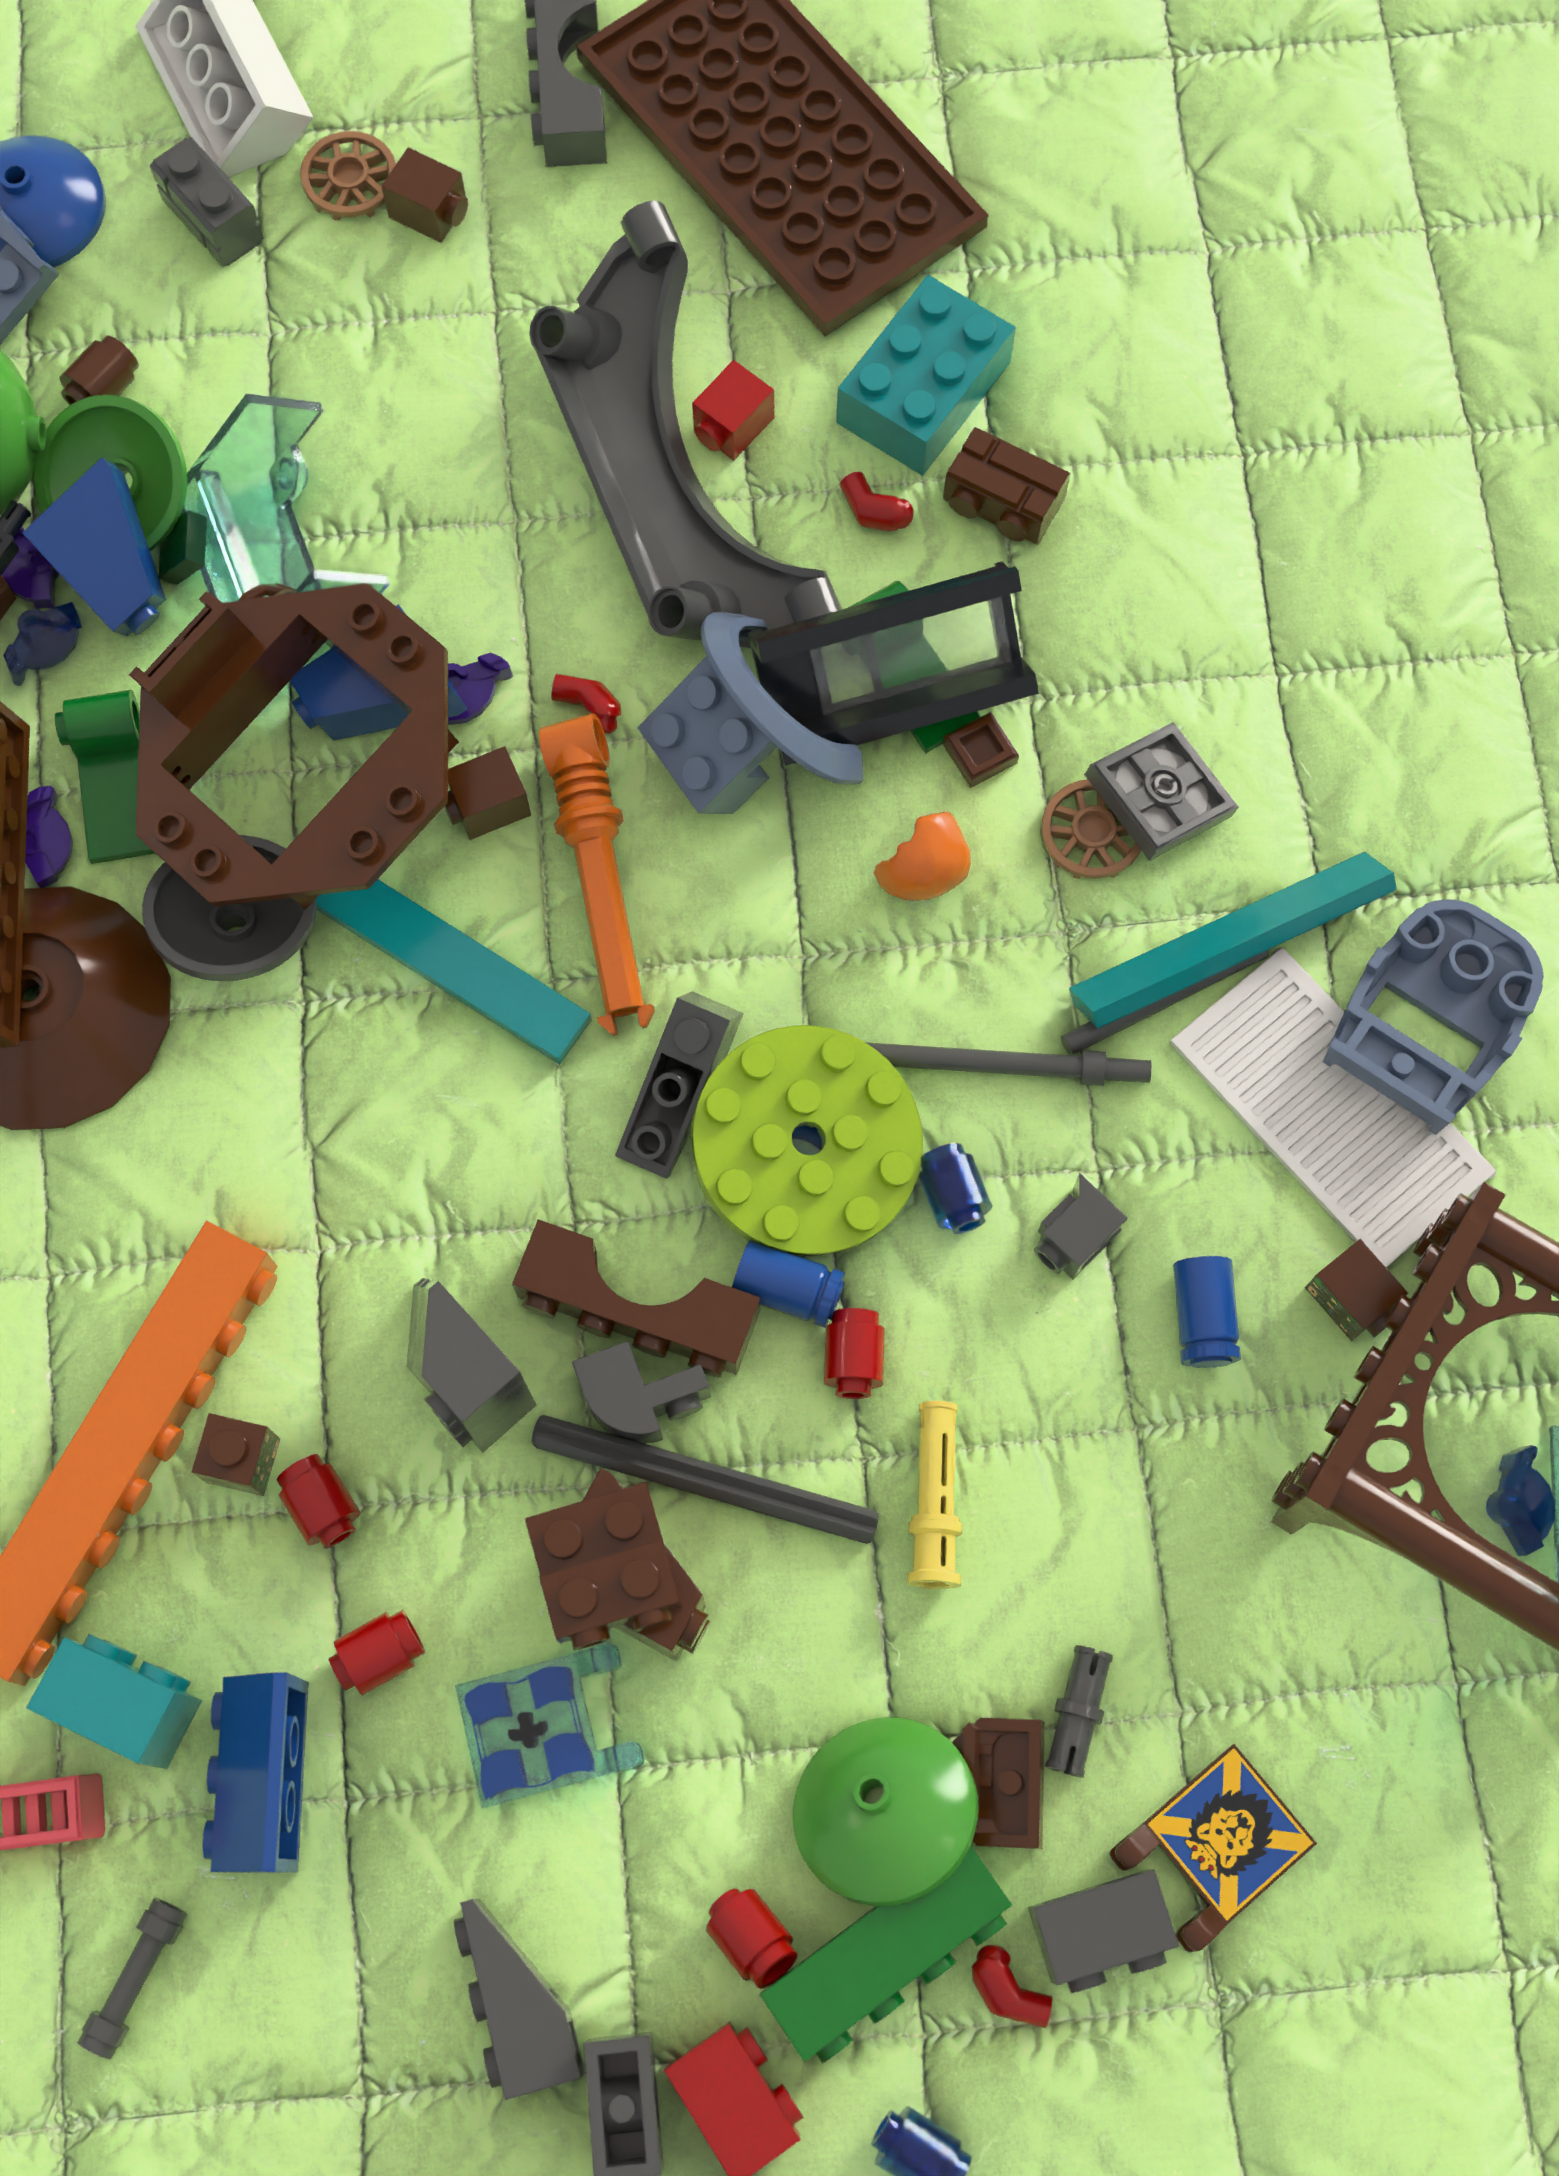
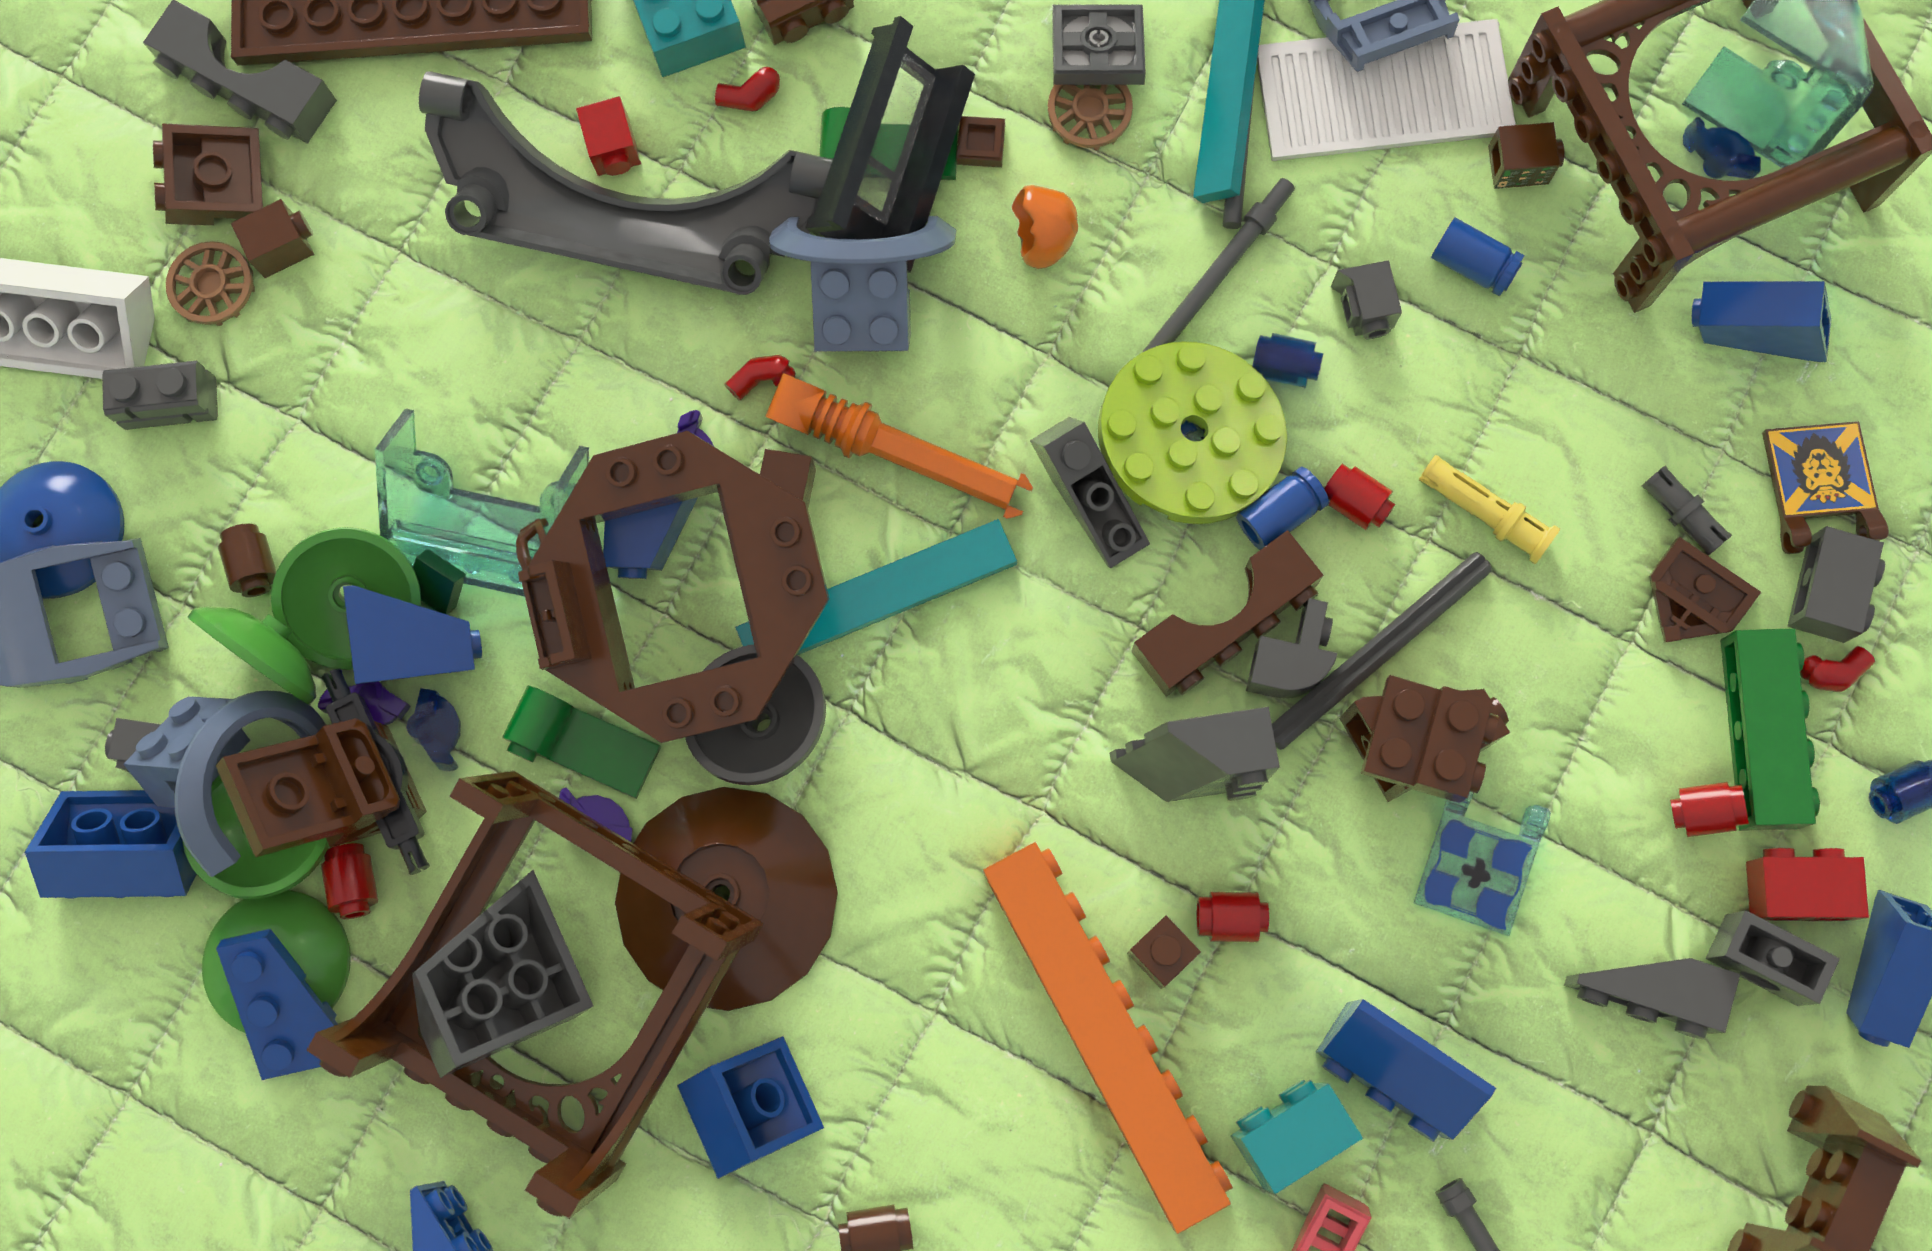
camera: 50 degrees left, 5 degrees up
red brick [328,1610,426,1696] -> none
bright green dish [793,1717,979,1906] -> none
none -> reddish brown plate [153,123,263,225]
none -> blue slope [1692,281,1831,362]

